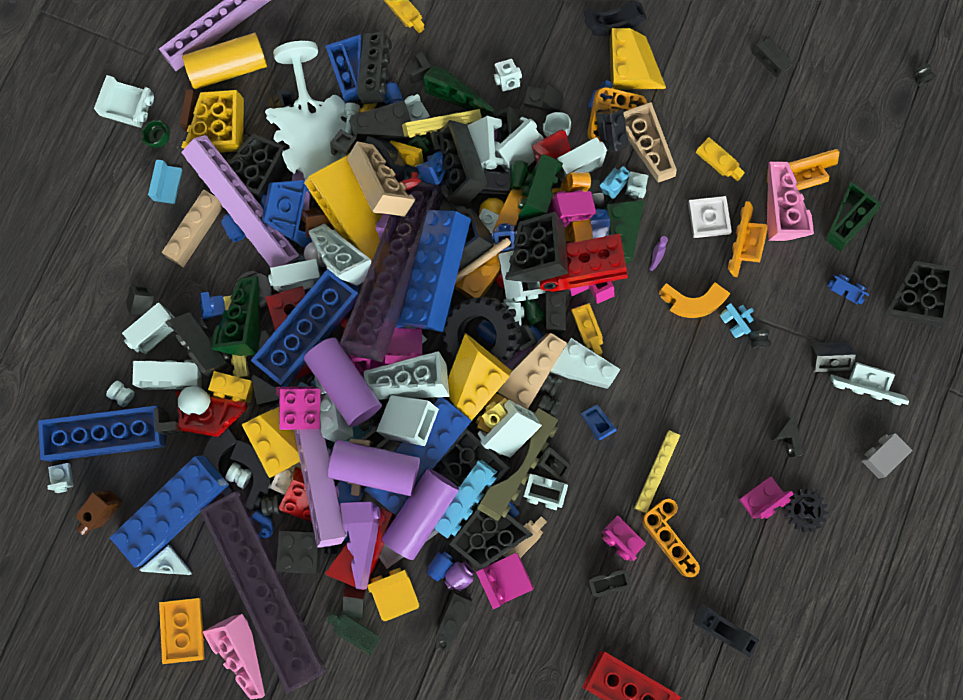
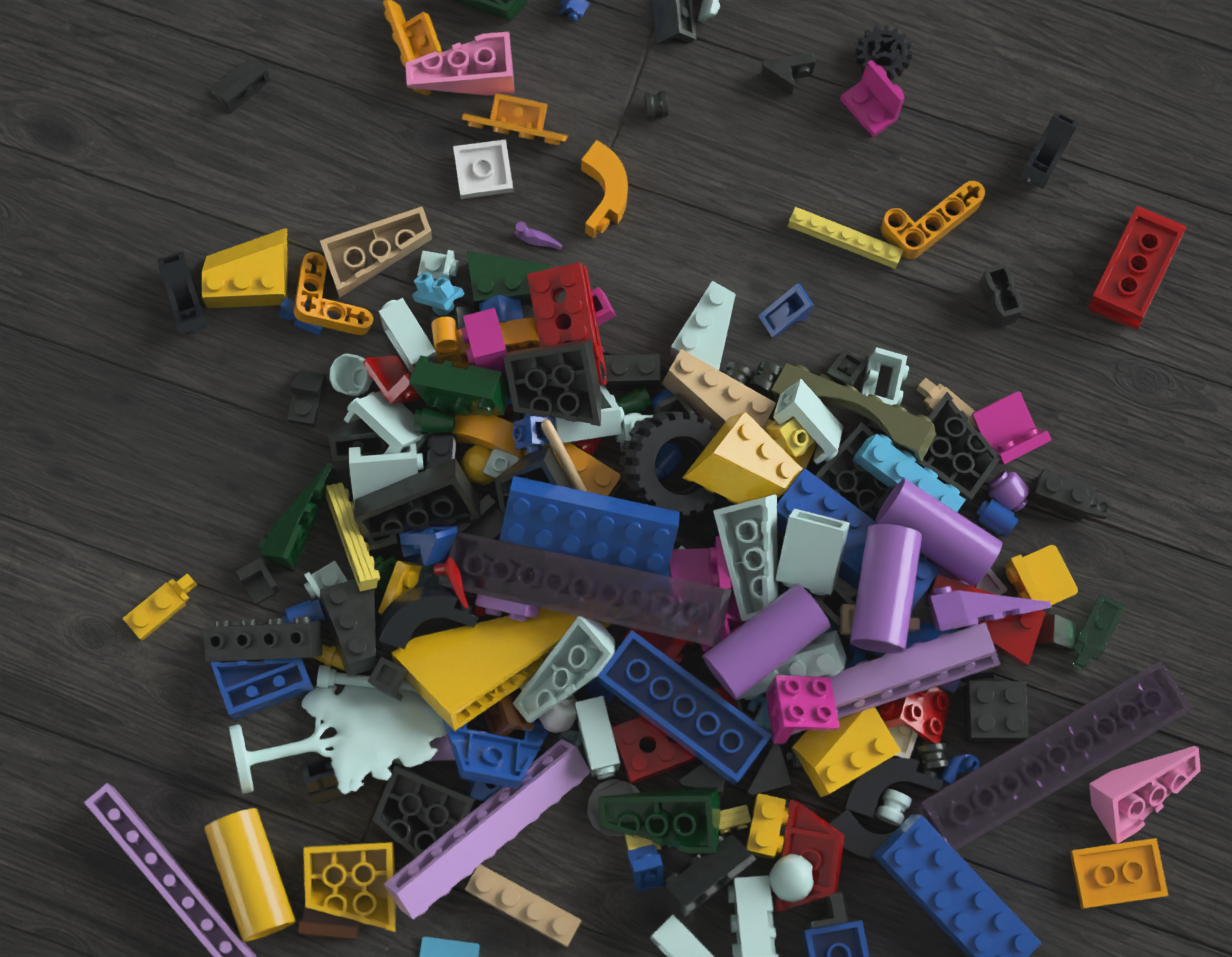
camera: 95 degrees left, 5 degrees down
light aqua tile [140,545,193,575] -> none
blue brick [221,213,246,242] -> none
tan wedge [347,142,415,216] -> none
light aqua brick [494,59,522,91] -> none
yellow hinge [571,303,603,356] -> none
black brick [596,108,628,151] -> none
dark pink bracket [601,516,646,561] -> none
yellow hinge [696,137,745,181] -> none
medium azure hips [720,303,754,338] -> none

